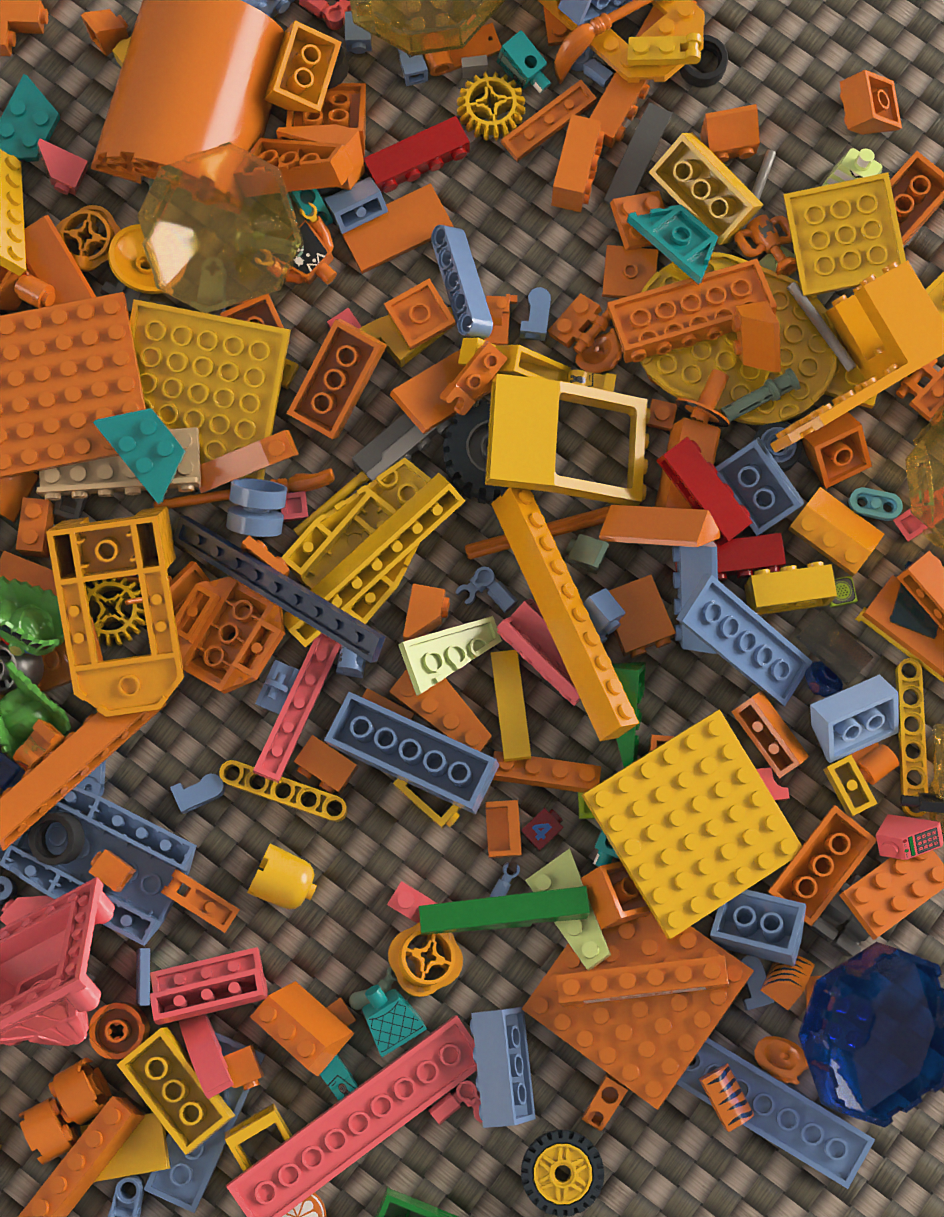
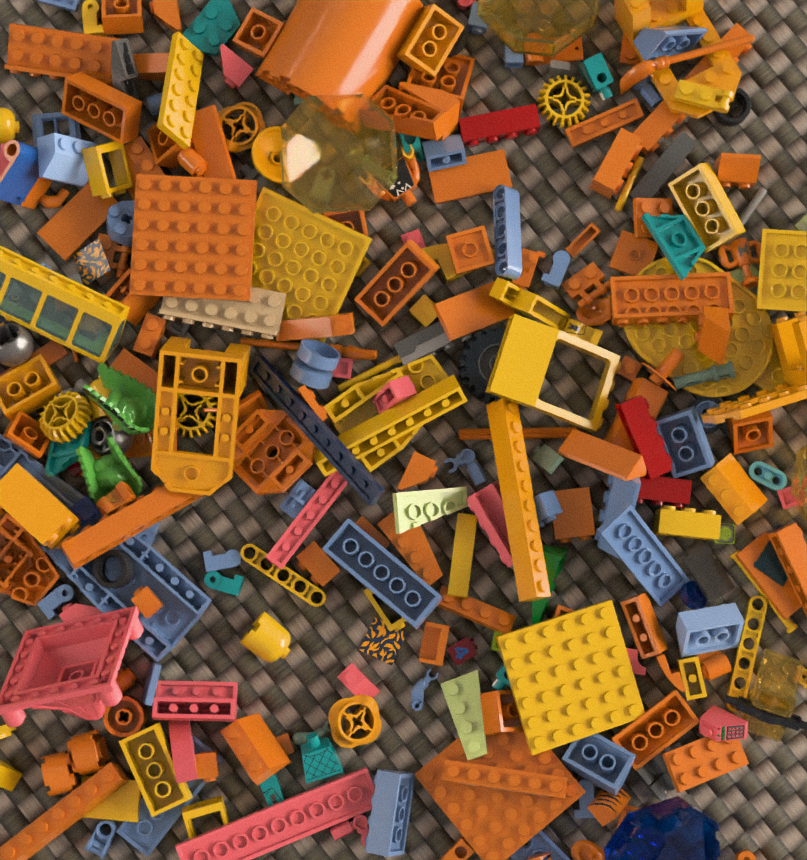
camera: 10 degrees right, 5 degrees up
teal wing [93,408,186,504] -> none
orange plate [161,869,240,933] -> none
medium blue leg [336,646,366,678] -> none
green slope [419,886,590,935] -> none
orange plate [440,340,508,416] -> none
light grey bar [787,282,857,372] -> none
none -> orange brick [116,667,137,694]
none -> teal leg [204,571,245,596]
none -> orange slope [232,7,285,58]
none -> sticker [359,617,407,666]
none -> coral slope [372,375,417,414]
none -> yellow piece [409,294,438,328]
none -> orange piece [565,222,601,258]
none -> yellow bar [614,156,645,212]
none -> orange slope [654,653,686,692]

